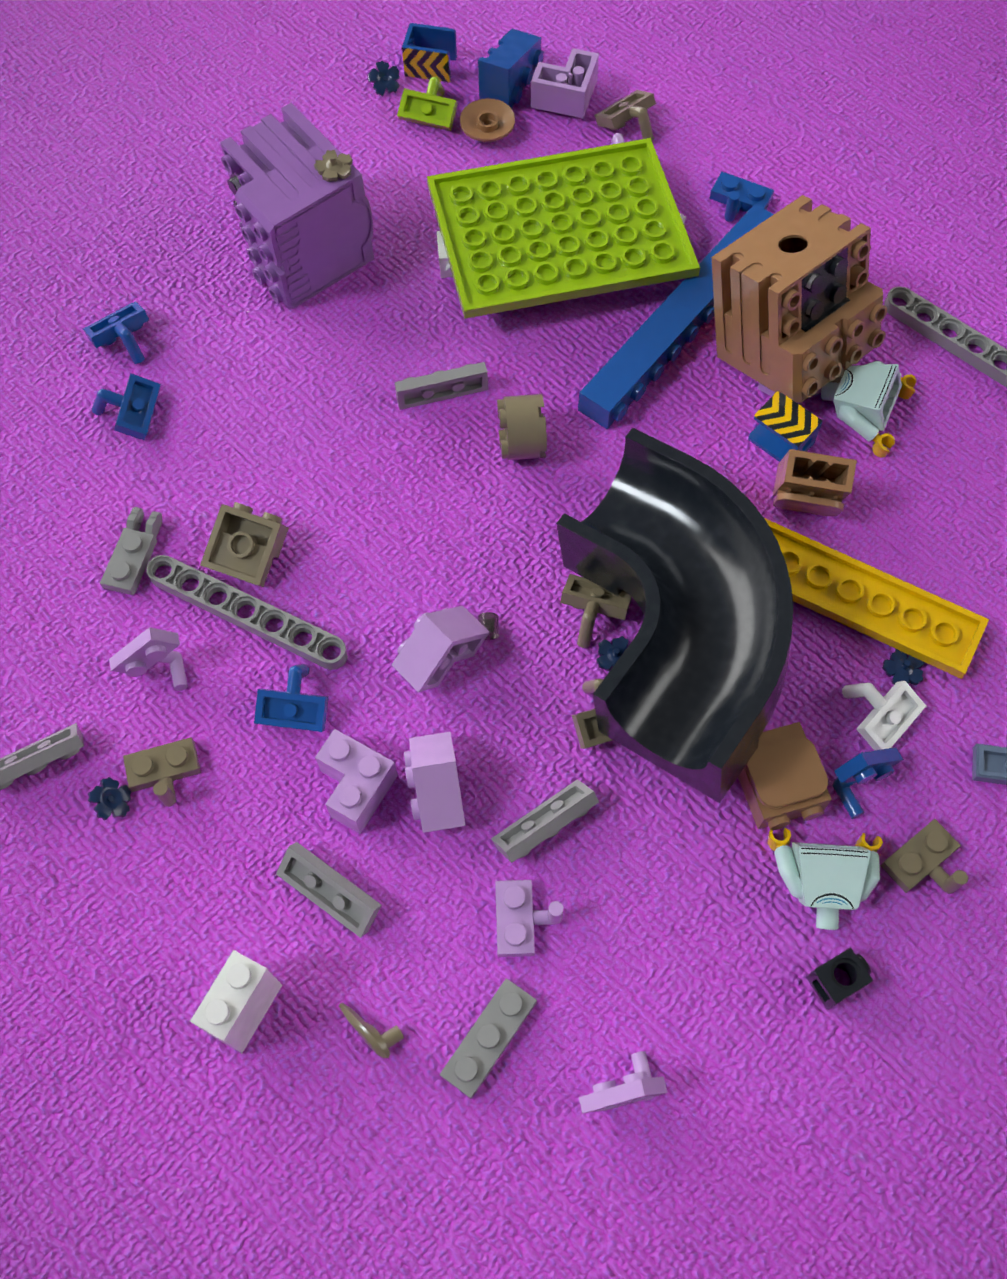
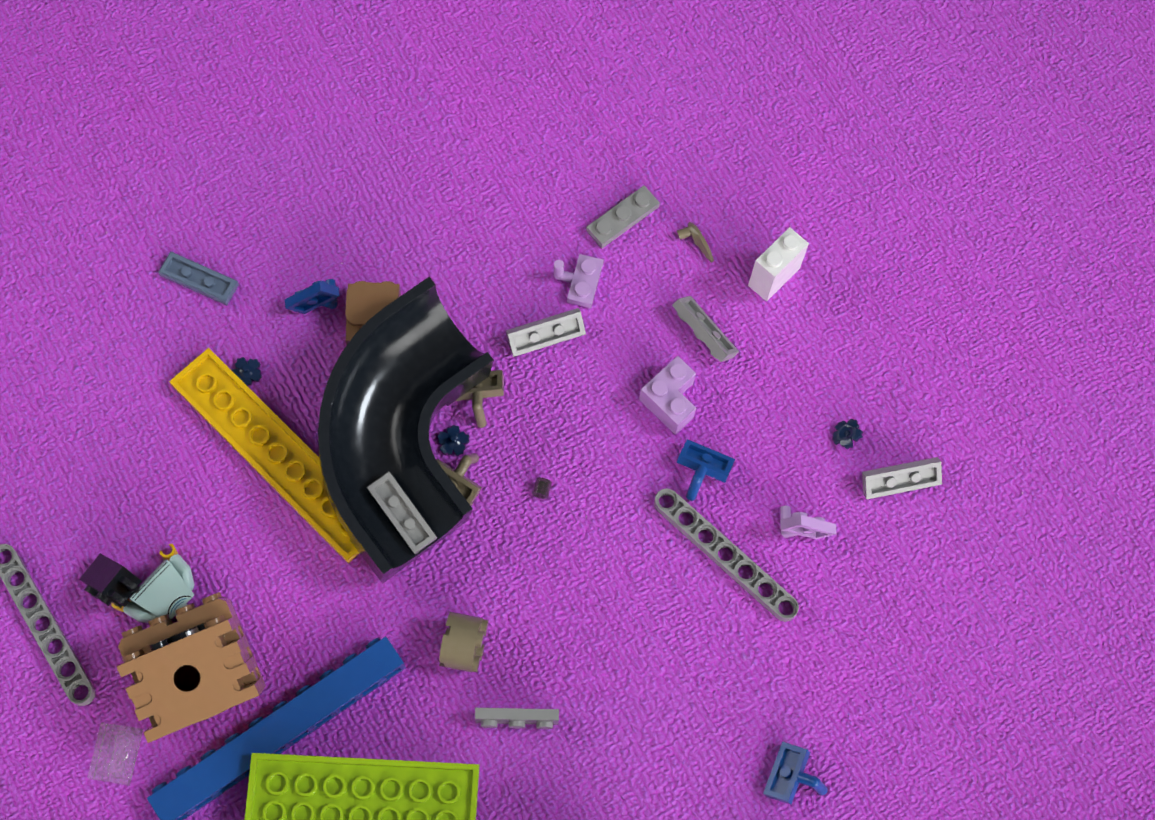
camera: 170 degrees left, 5 degrees up
light grey hinge [100,507,163,595] -> none
dark tan plate [123,737,201,807] -> none
dark tan plate [200,502,289,587] -> none
lavender brick [392,606,490,693] -> none
lavender brick [404,732,466,833] -> none
lavender plate [579,1051,668,1114] -> none
piece [748,391,823,462] -> none
light aqua torso [768,828,883,930] -> none
medium nougat brick [773,449,857,516] -> none
black brick [806,947,873,1010] -> none
white plate [842,681,926,750] -> none
dark tan plate [880,819,968,894] -> none
none -> black hinge [79,553,142,608]
none -> light grey plate [367,472,437,554]

